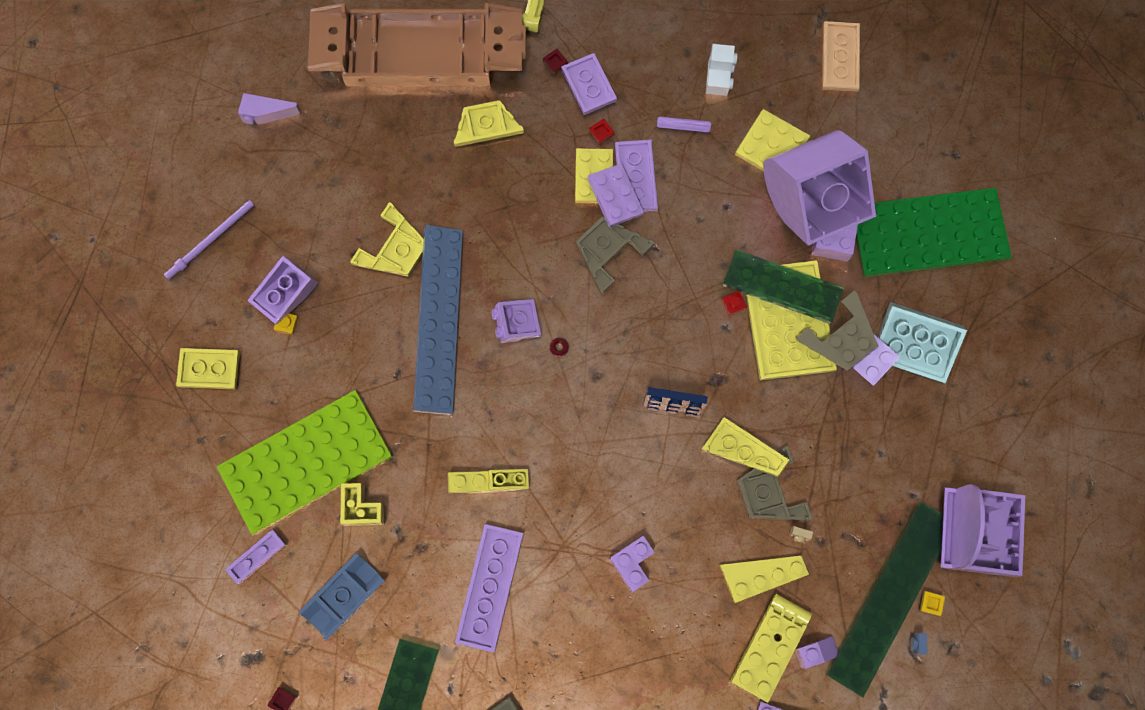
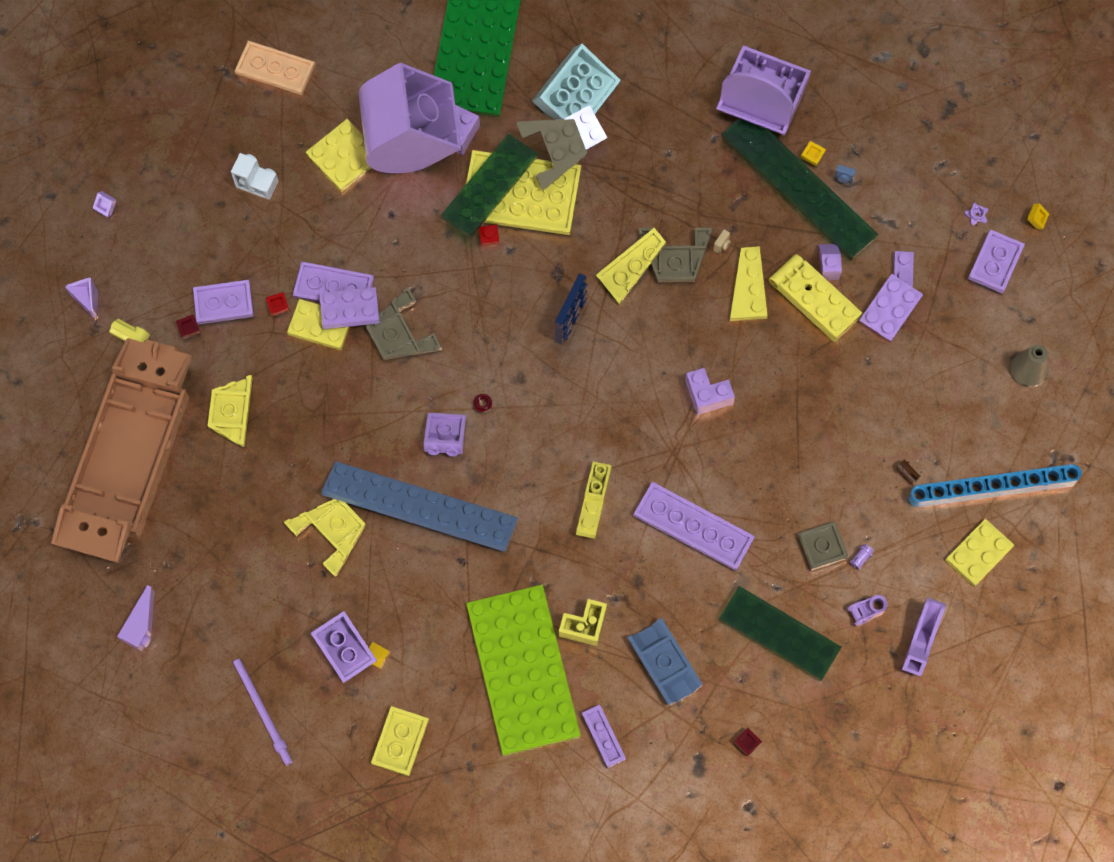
camera: 70 degrees left, 5 degrees down
lavender axle [657,116,711,132] -> none

